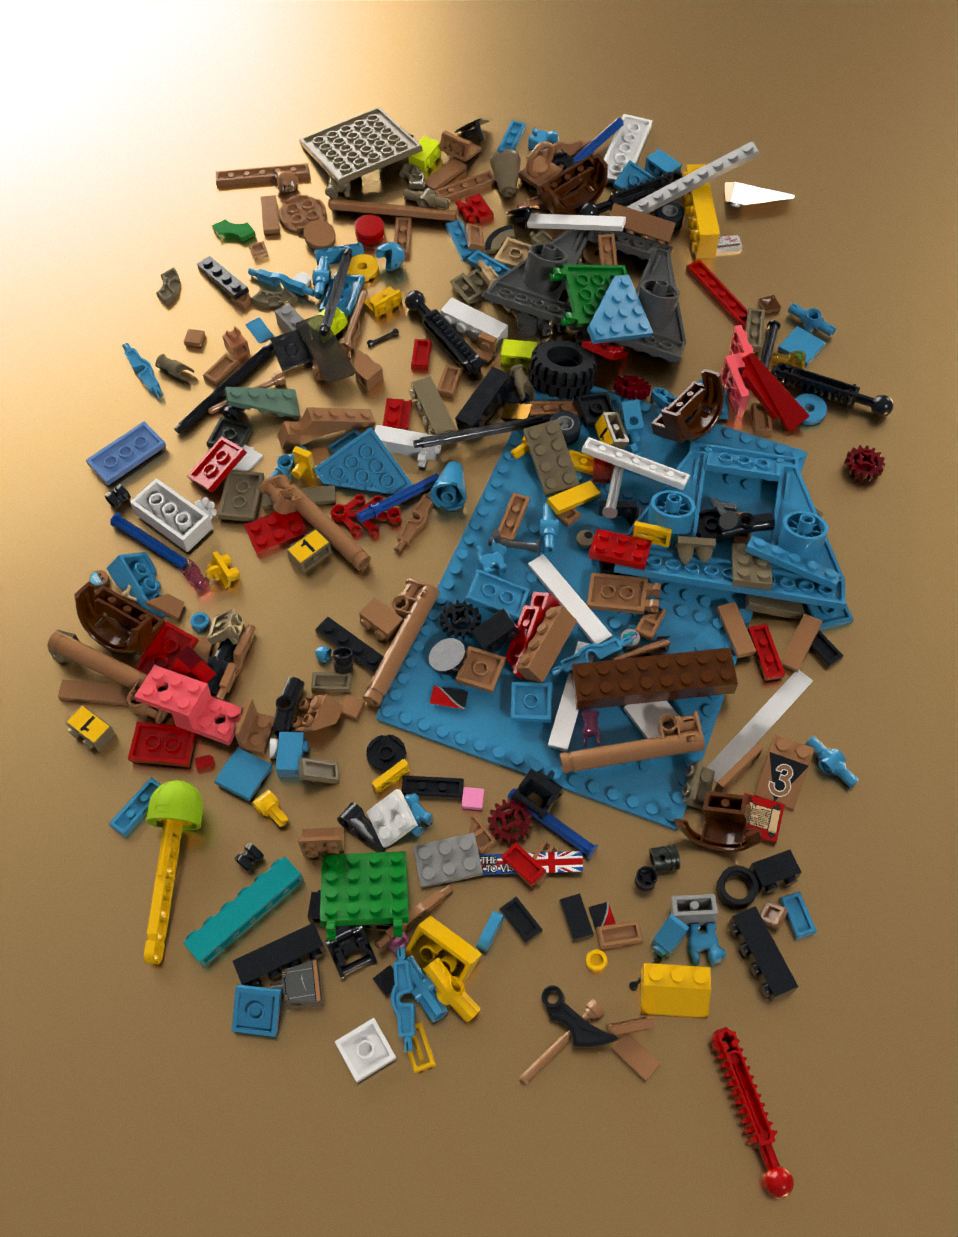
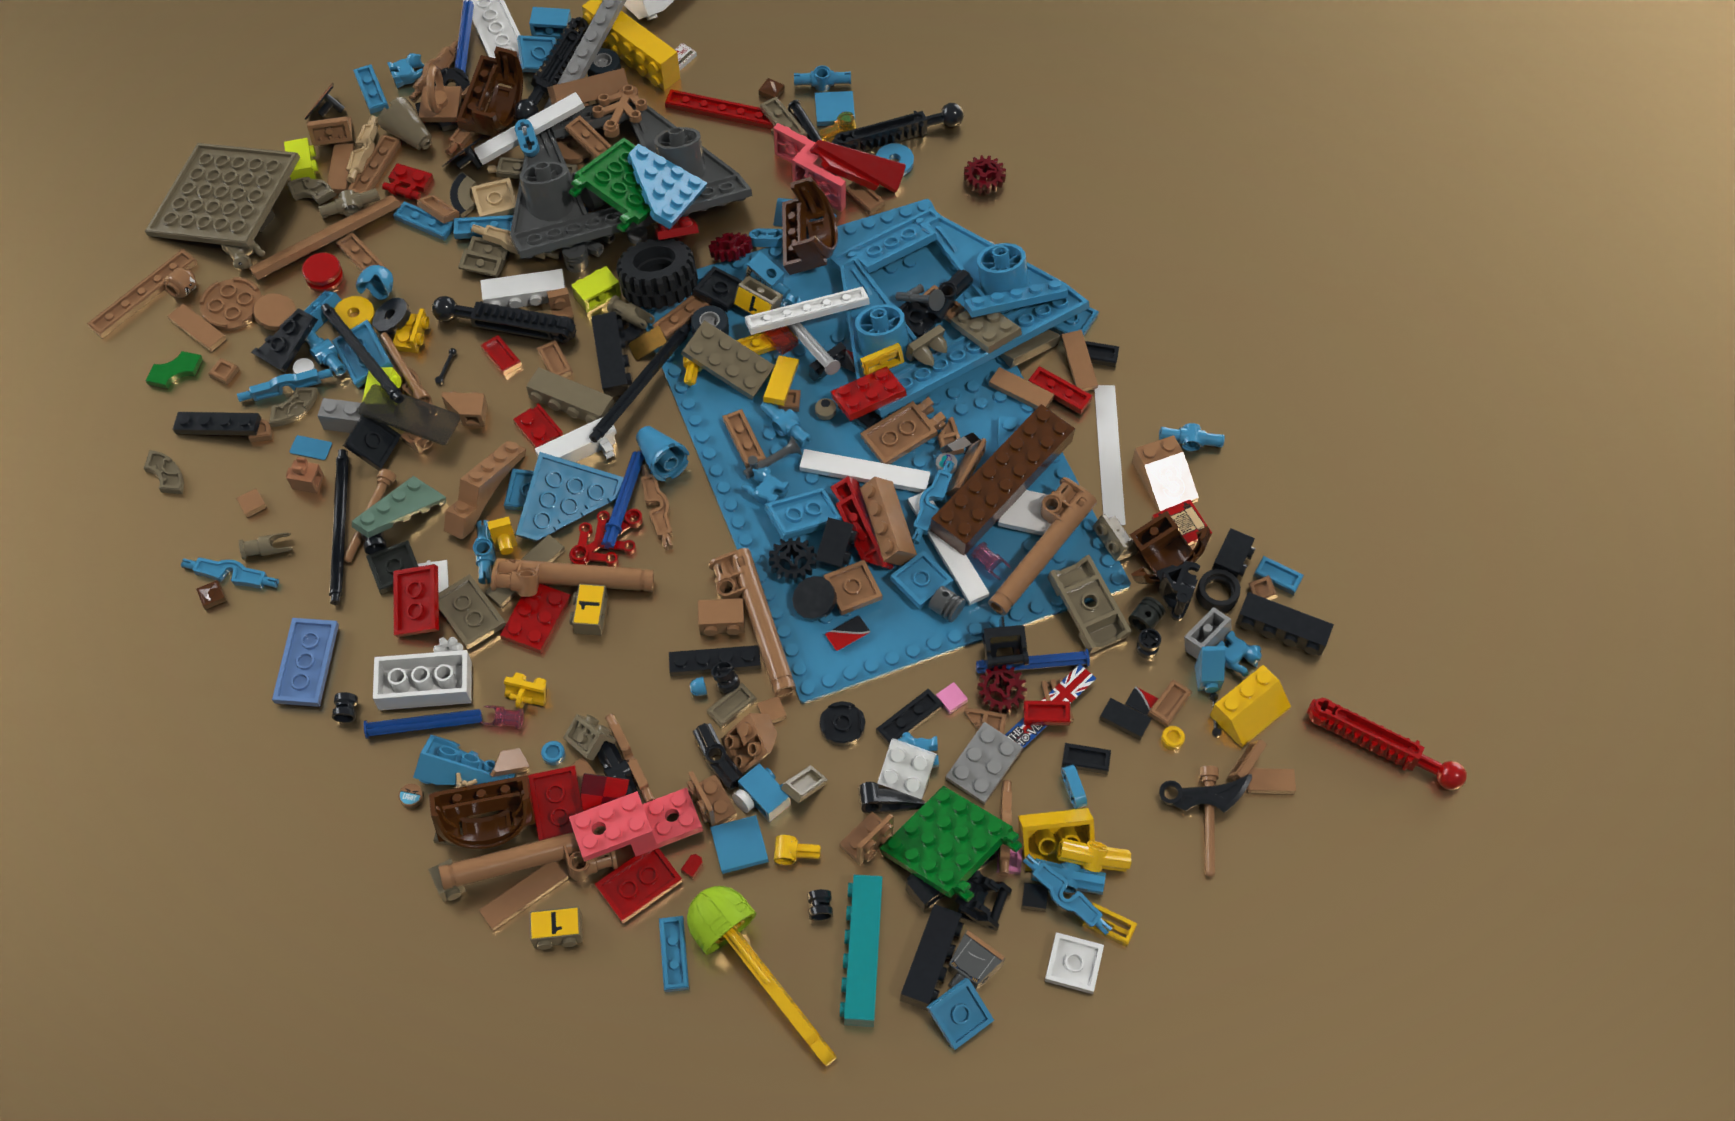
camera: 45 degrees left, 0 degrees up
medium nougat tile [203,353,239,386] -> none
yellow tile [372,759,410,796] -> none
medium nougat tile [714,743,763,793] -> none
none -> reddish brown tile [196,580,227,610]
none -> black wing [251,308,318,372]
none -> tan piece [346,115,378,183]
none -> black tile [372,298,411,335]
none -> dark azure beam [515,119,540,157]
none -> medium nougat plant [592,84,647,138]
none -> dark grey piece [928,586,966,623]
none -> sticker [939,432,980,453]
none -> dark tan piece [1048,555,1131,654]
none -> black piece [1156,561,1200,621]

